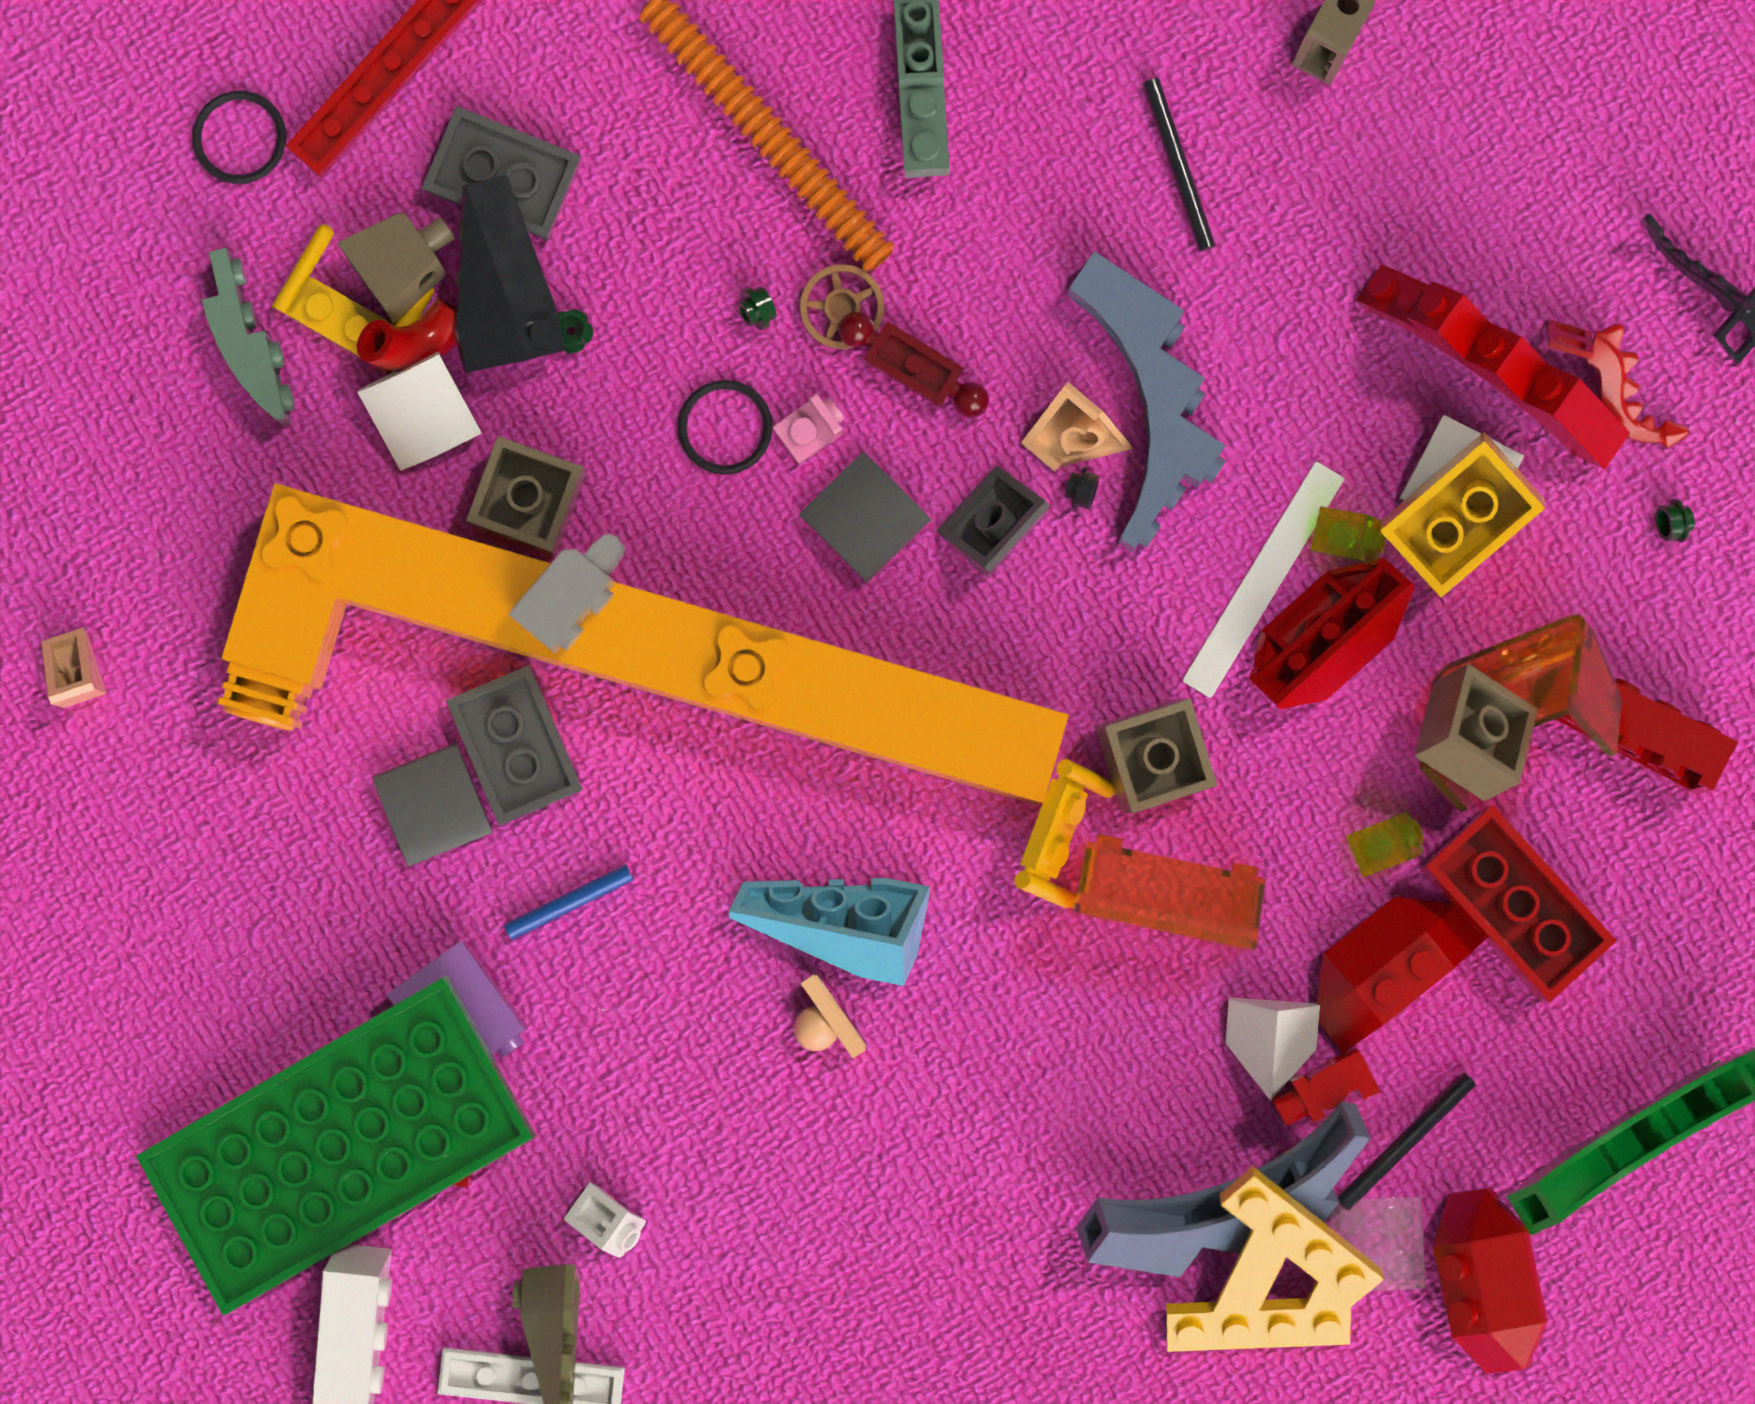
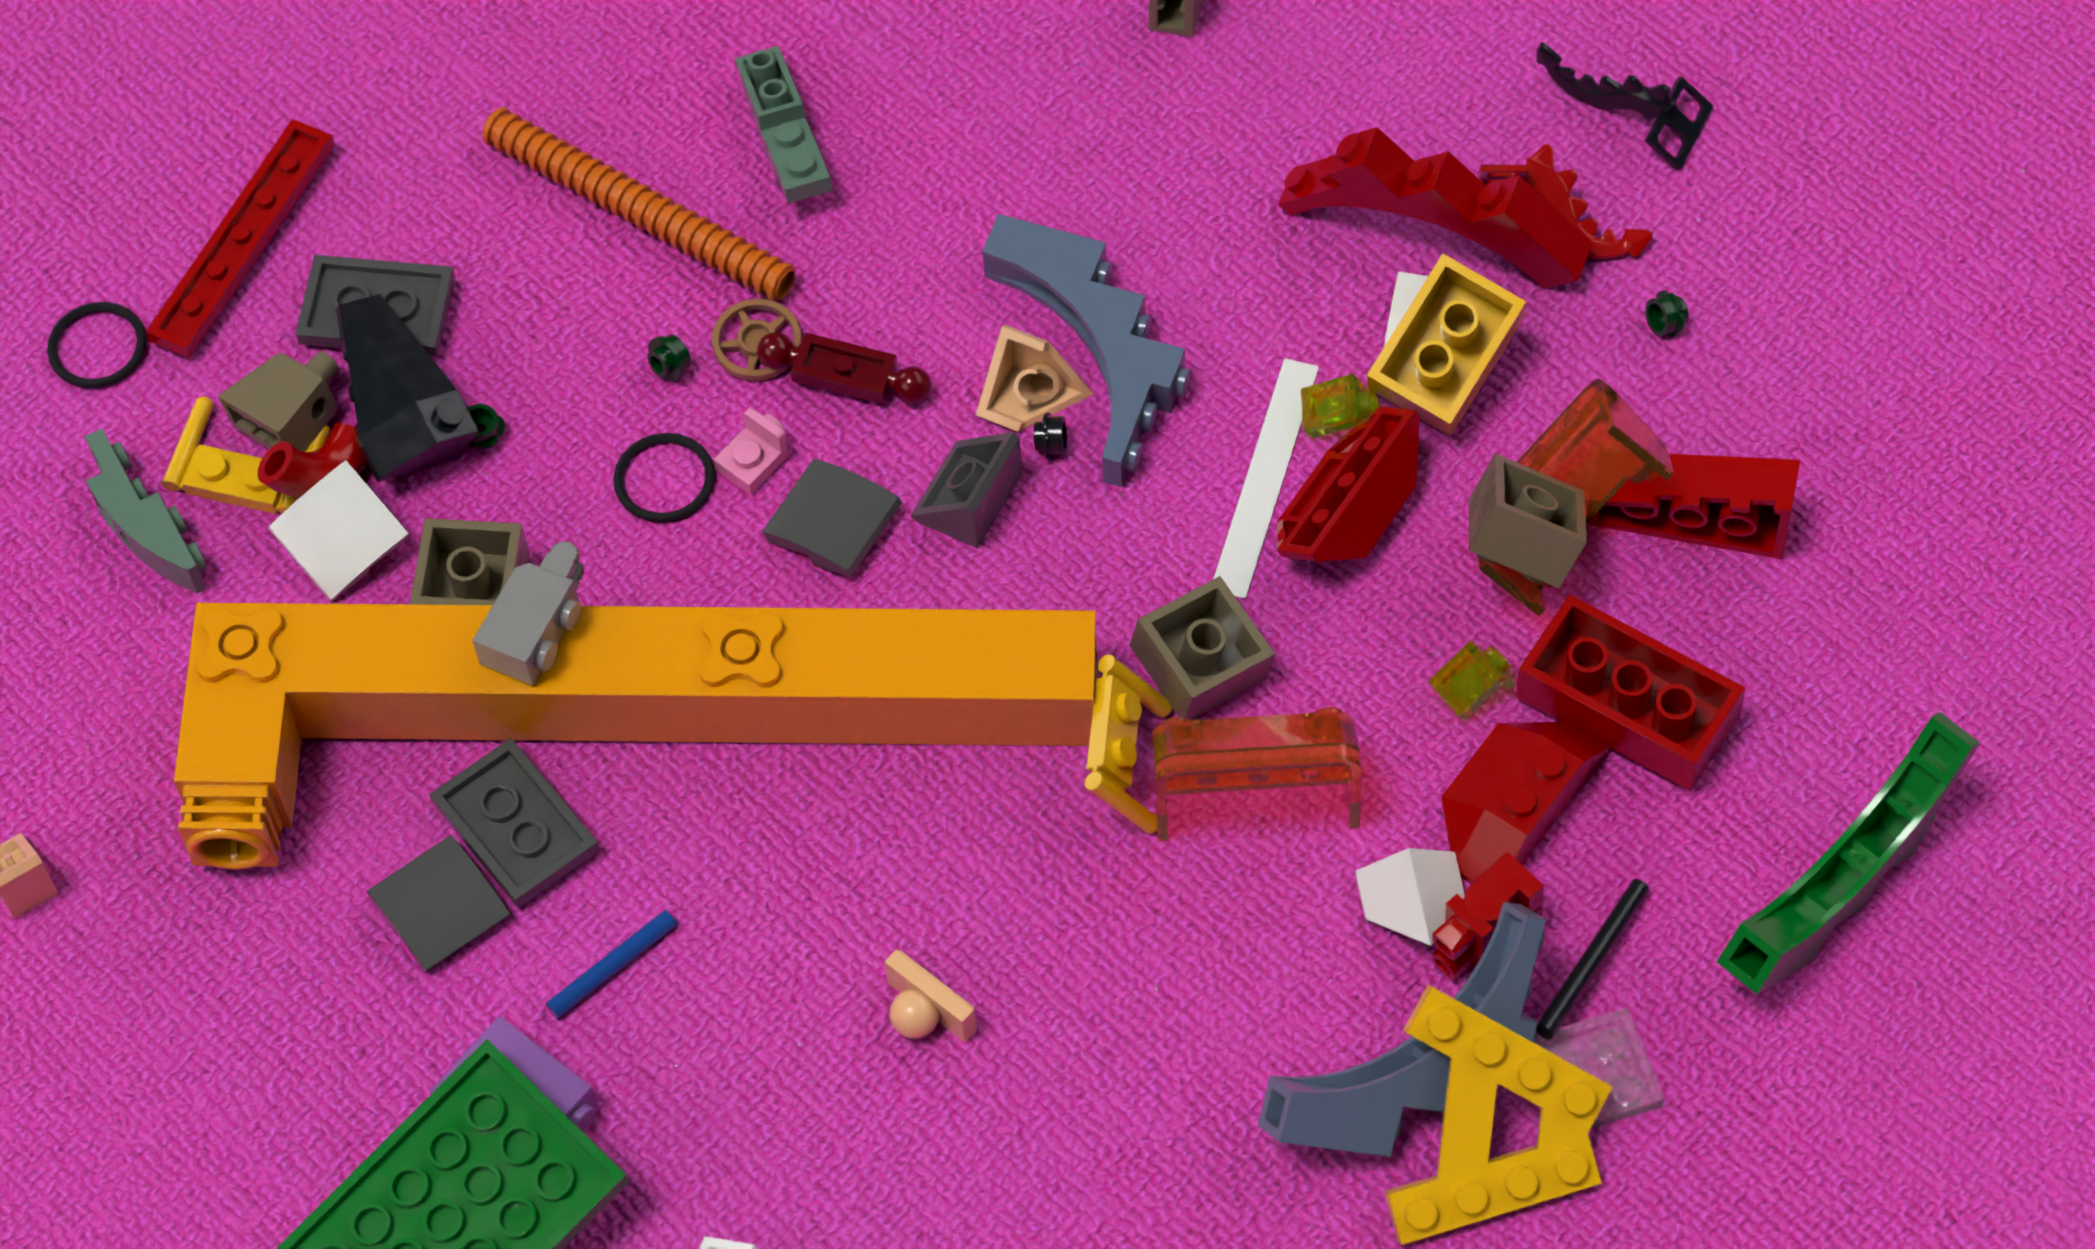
camera: 15 degrees left, 25 degrees down
medium azure wedge [729,878,930,986] -> none
black bar [1142,78,1216,253] -> none
red wedge [1433,1187,1548,1373] -> none

